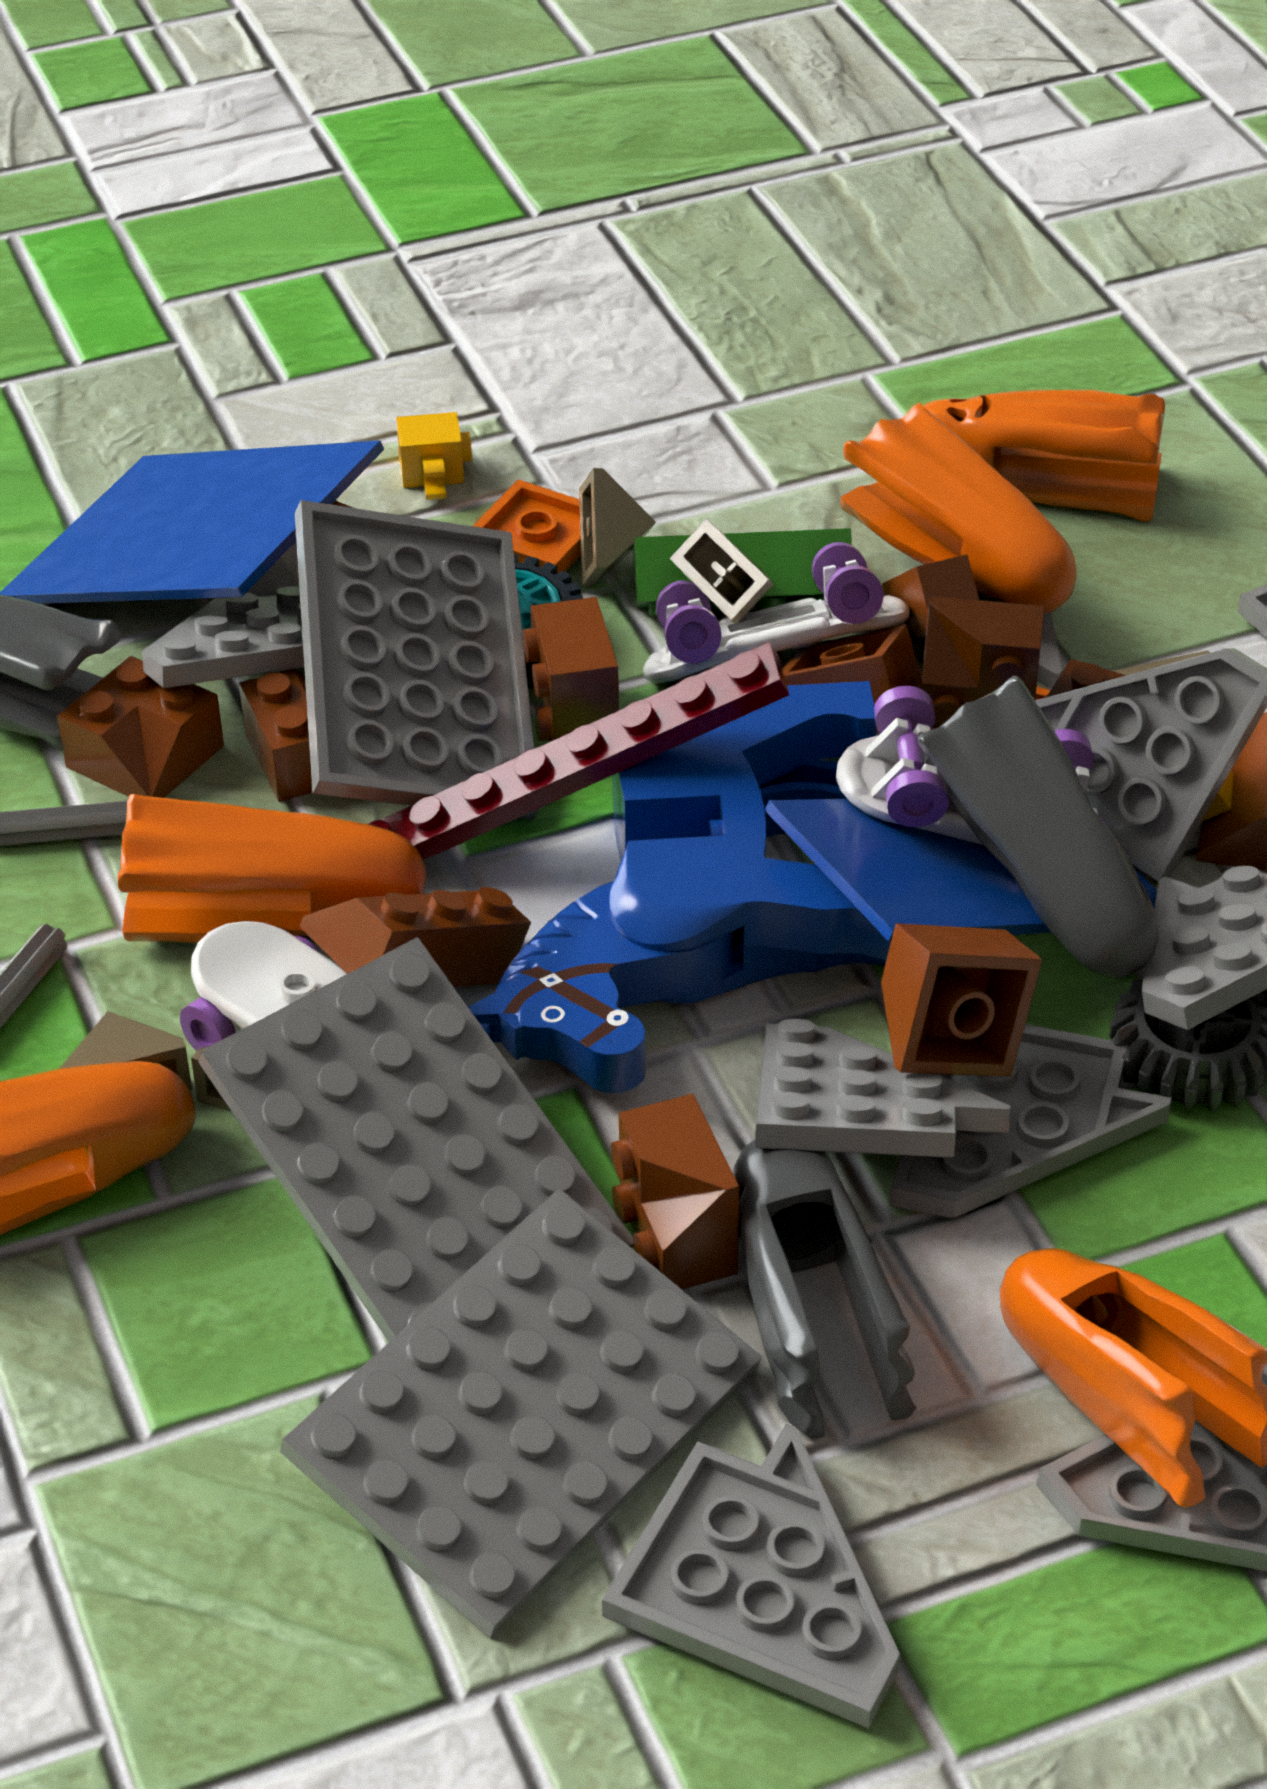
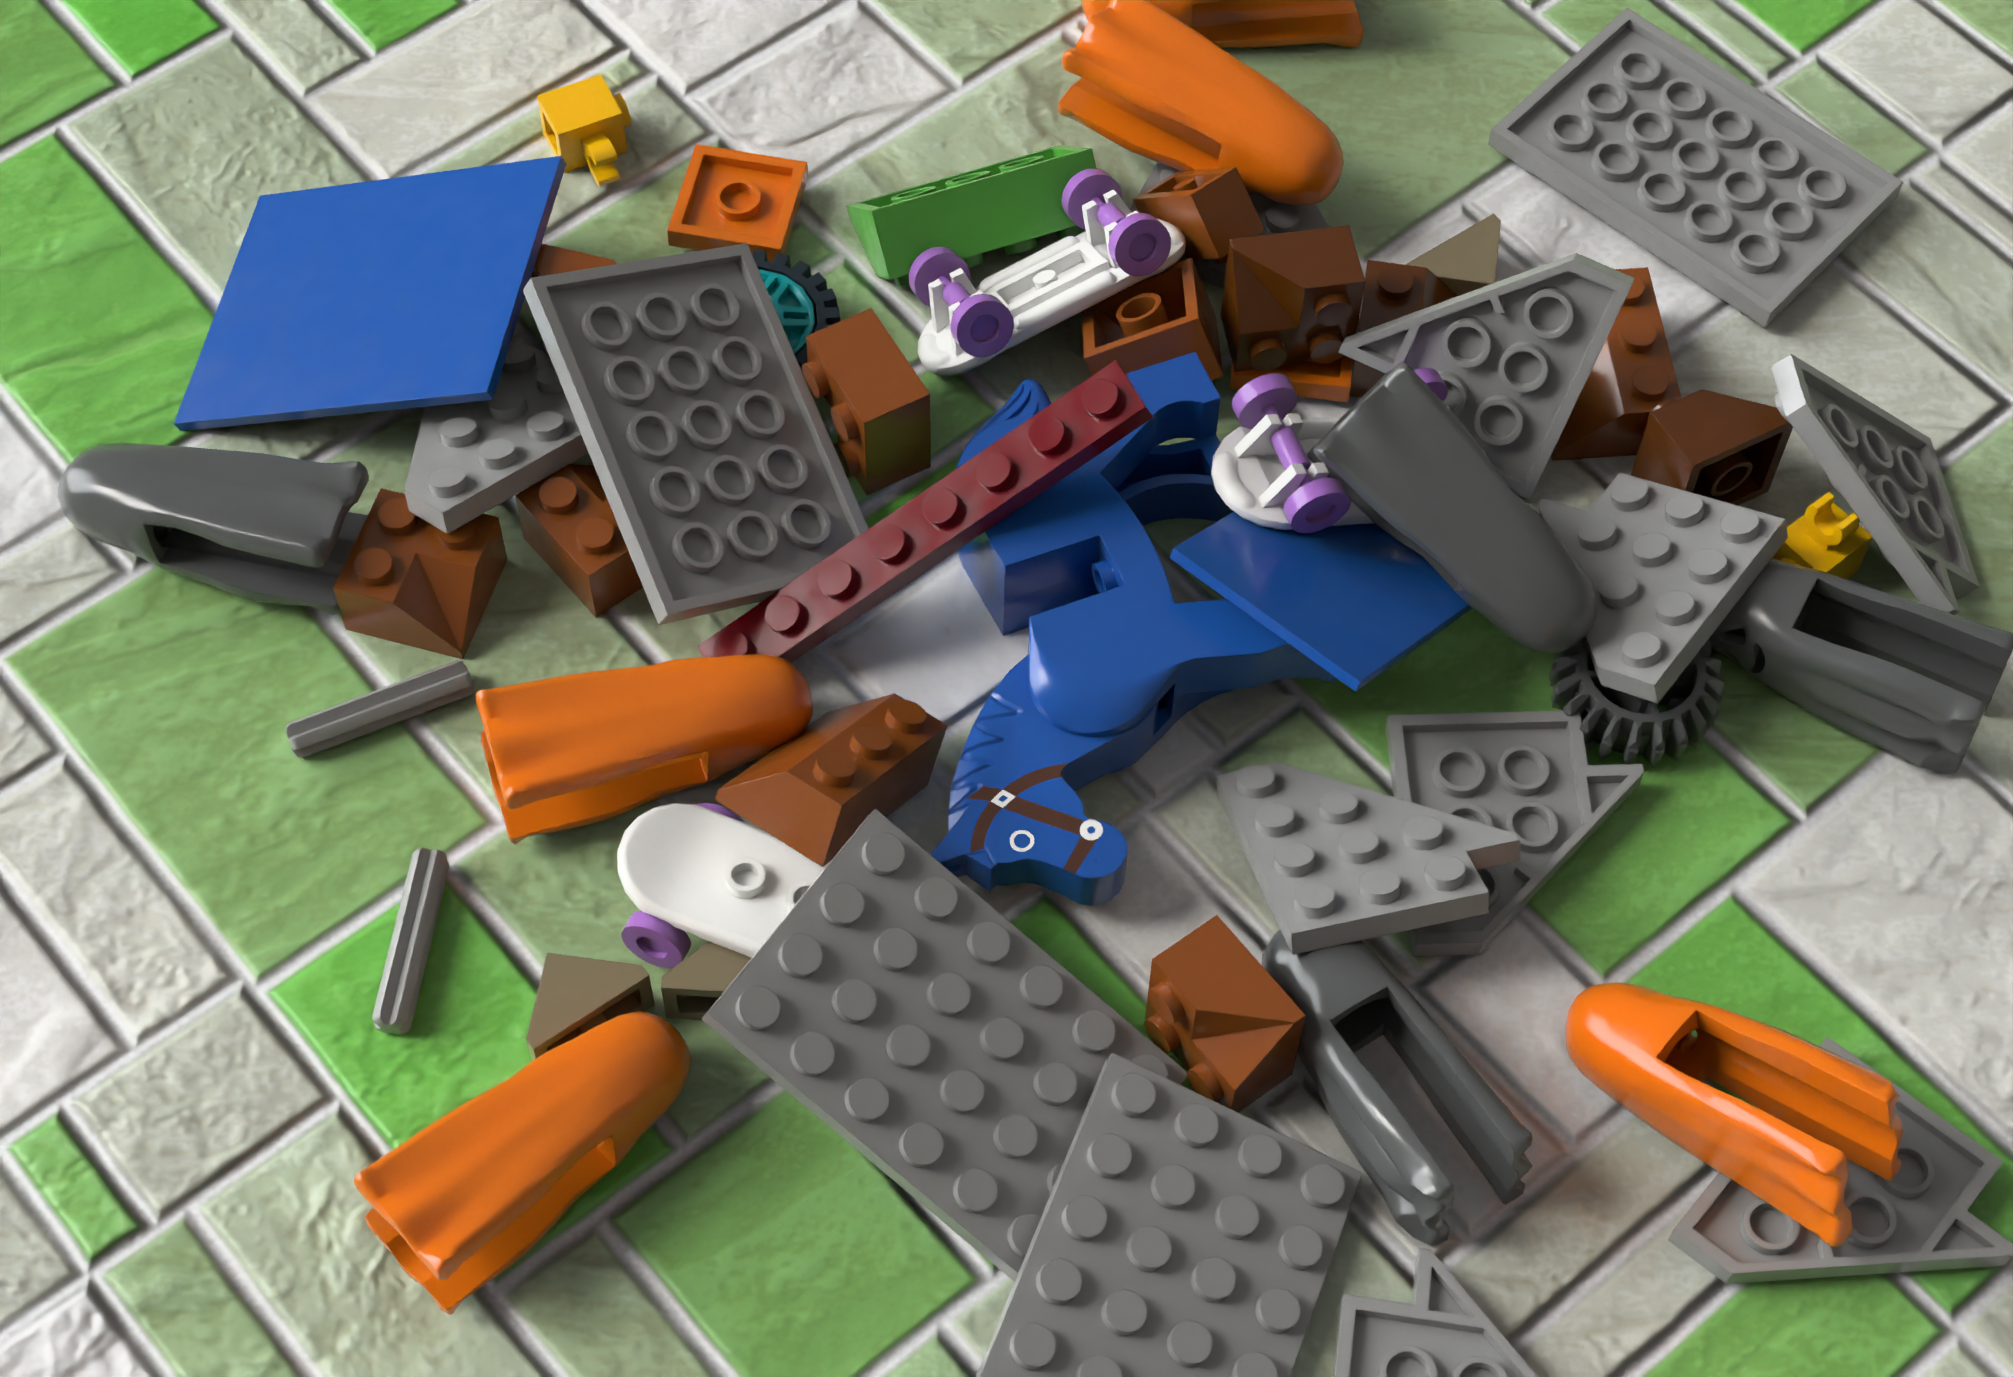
camera: 20 degrees left, 15 degrees up
dark tan slope [579,468,656,587] -> none
dark tan slope [670,518,774,624] -> none
dark orange slope [881,923,1042,1077] -> none

